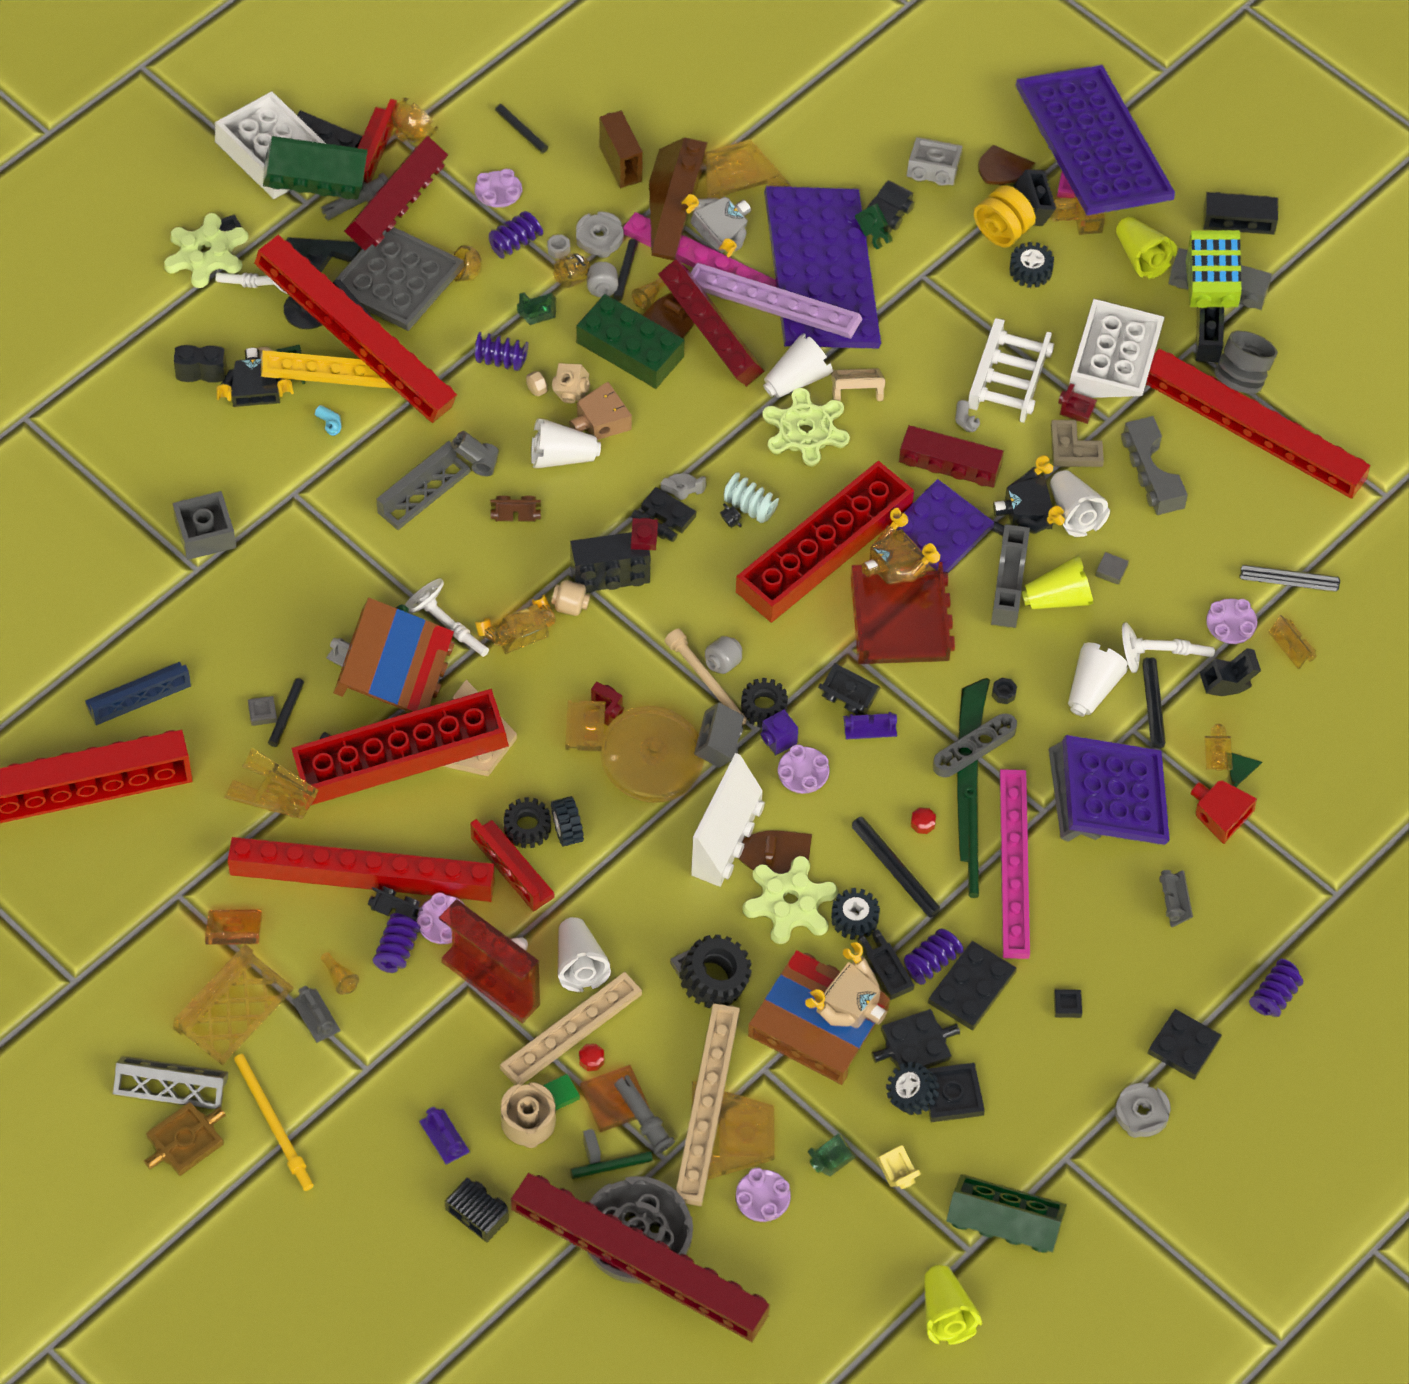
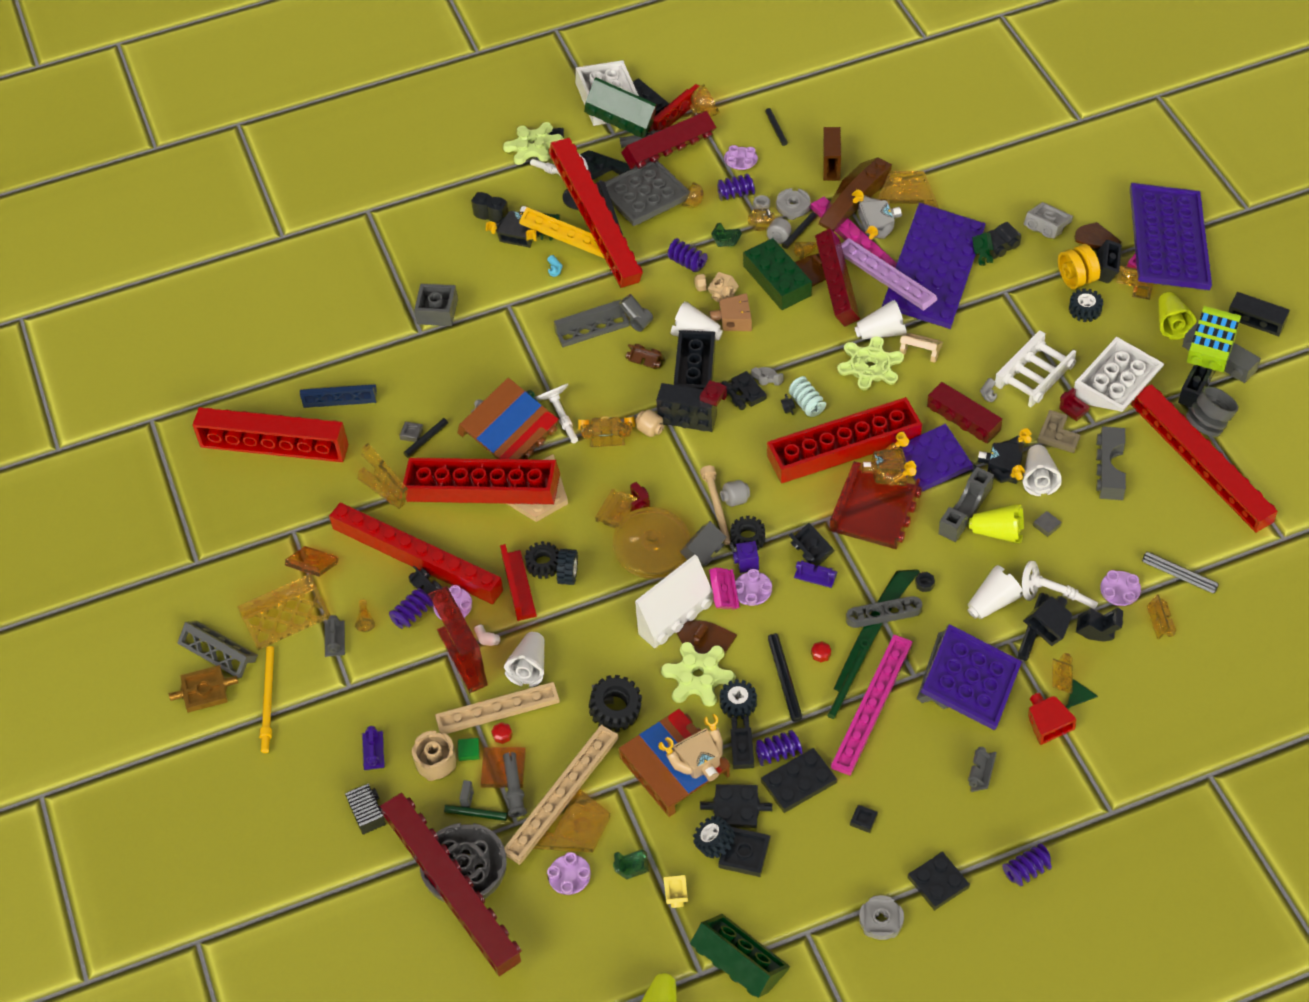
camera: 30 degrees right, 5 degrees down
none -> black brick [674,330,716,389]
none -> dark pink plate [709,567,740,610]
none -> black torso [1023,596,1072,646]

